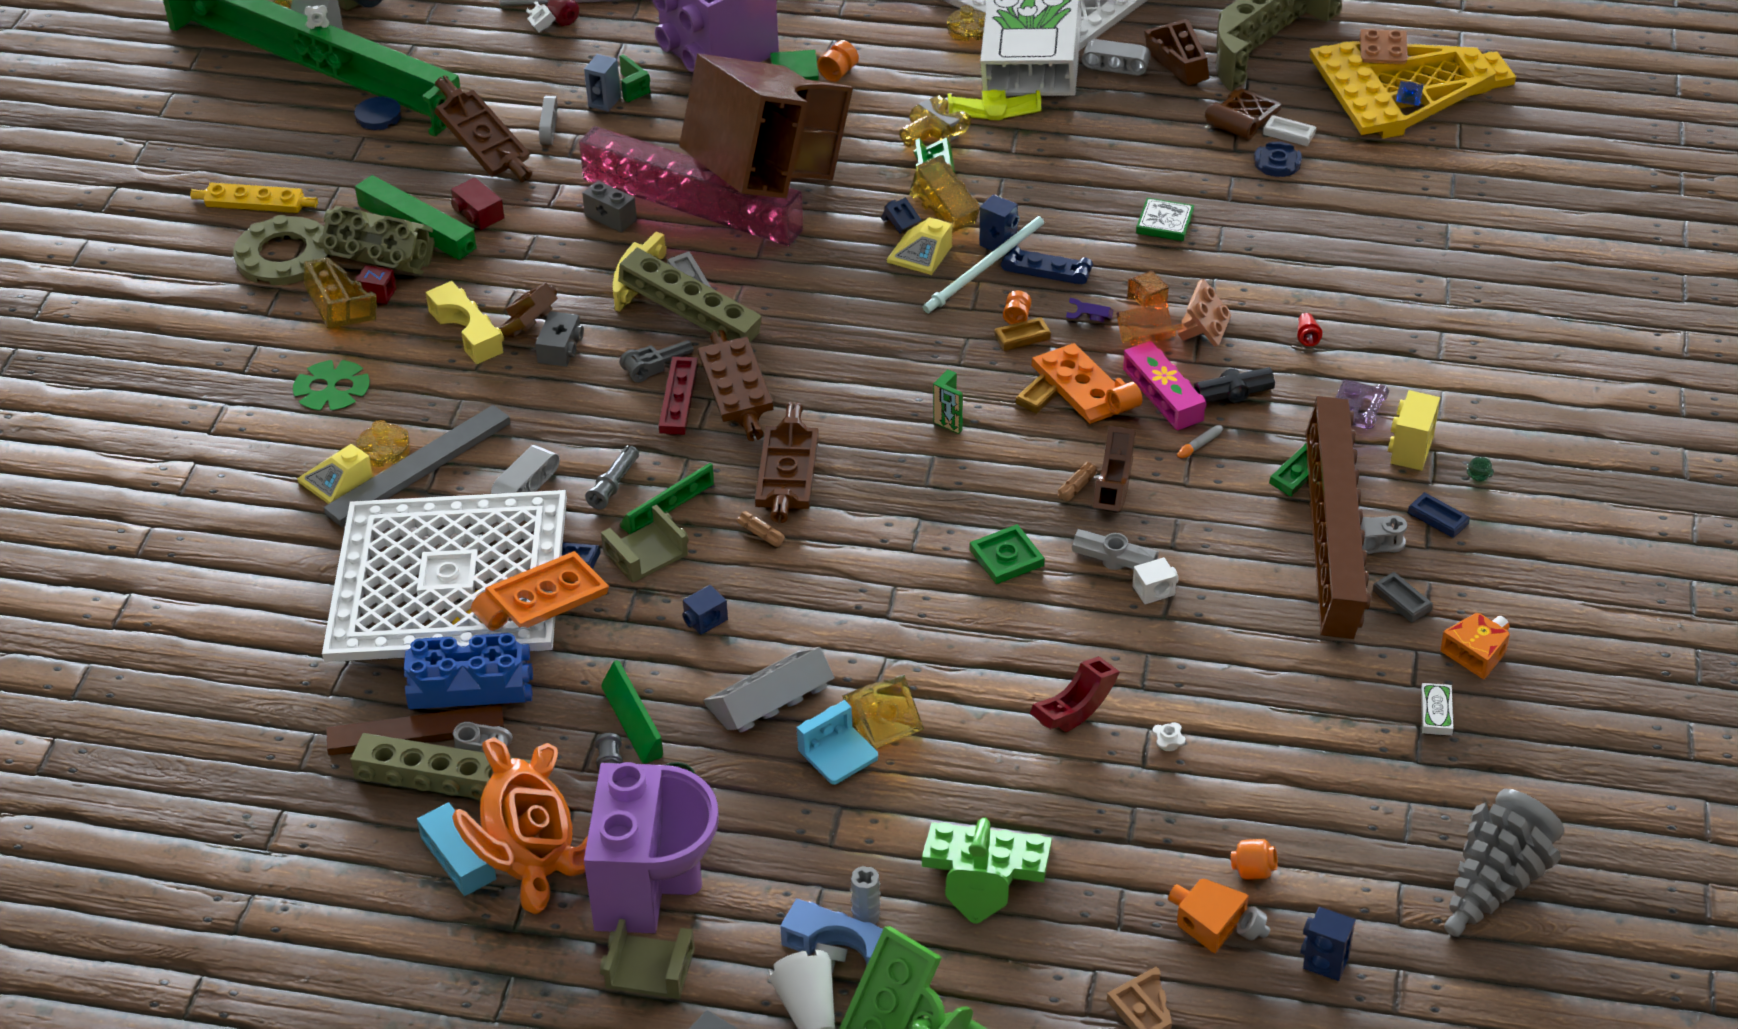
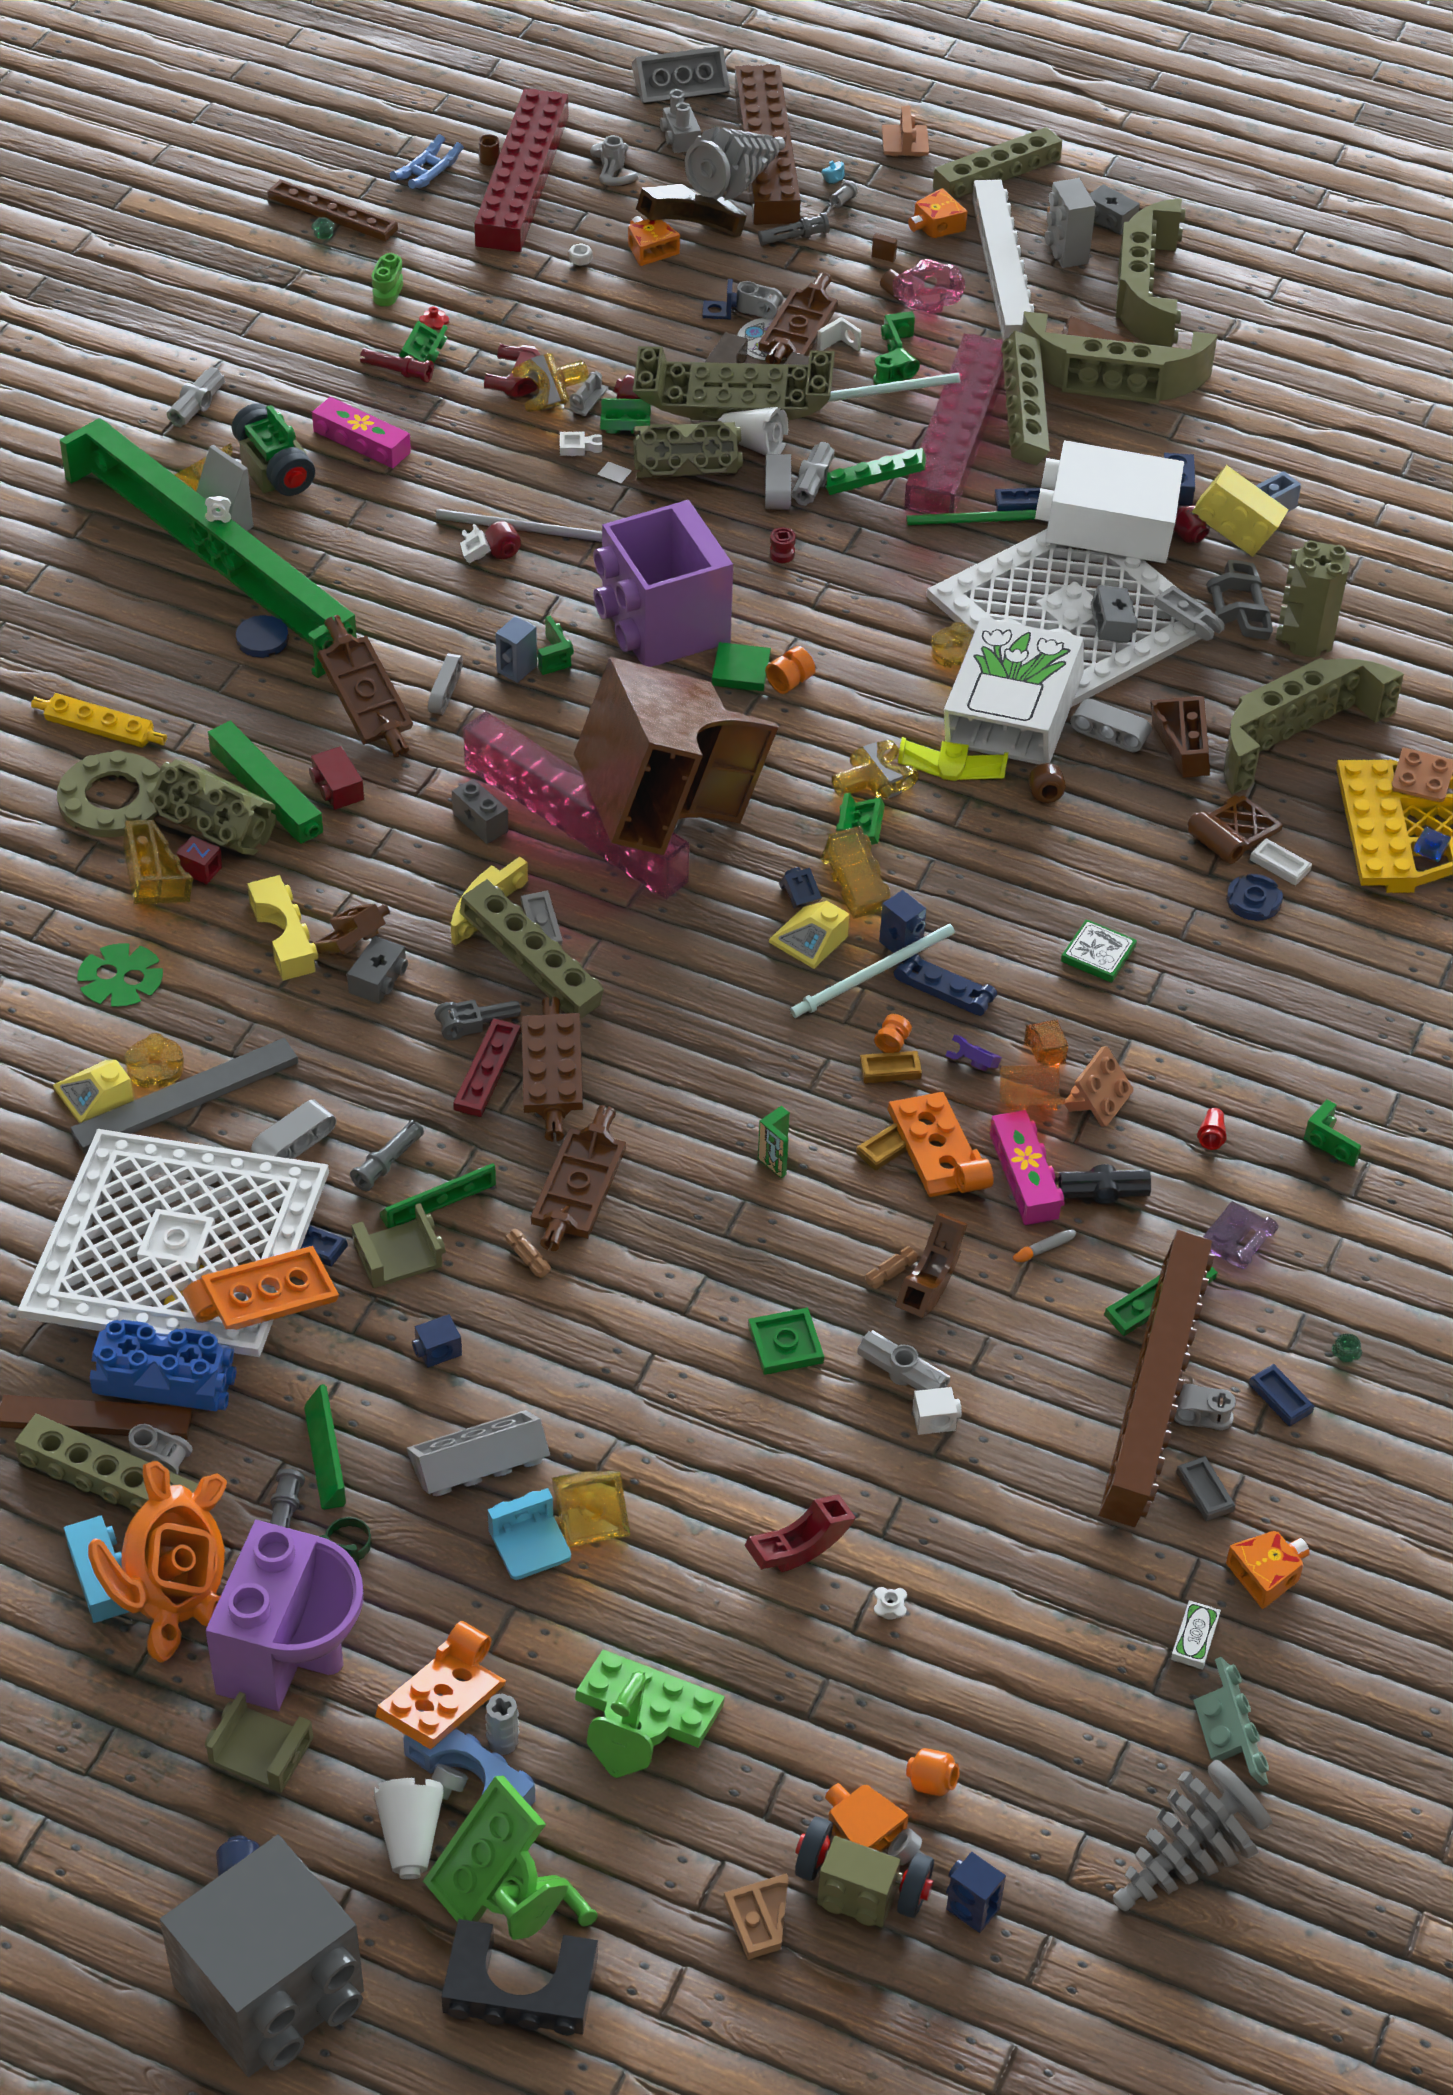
camera: 10 degrees right, 5 degrees up
light yellow brick [1388,390,1440,471] -> none
none -> orange hinge [375,1621,506,1750]
none -> olive brick [795,1816,934,1928]
none -> reddish brown head [1028,763,1066,803]
none -> sand green bracket [1193,1657,1269,1786]
none -> green bracket [1304,1099,1361,1167]

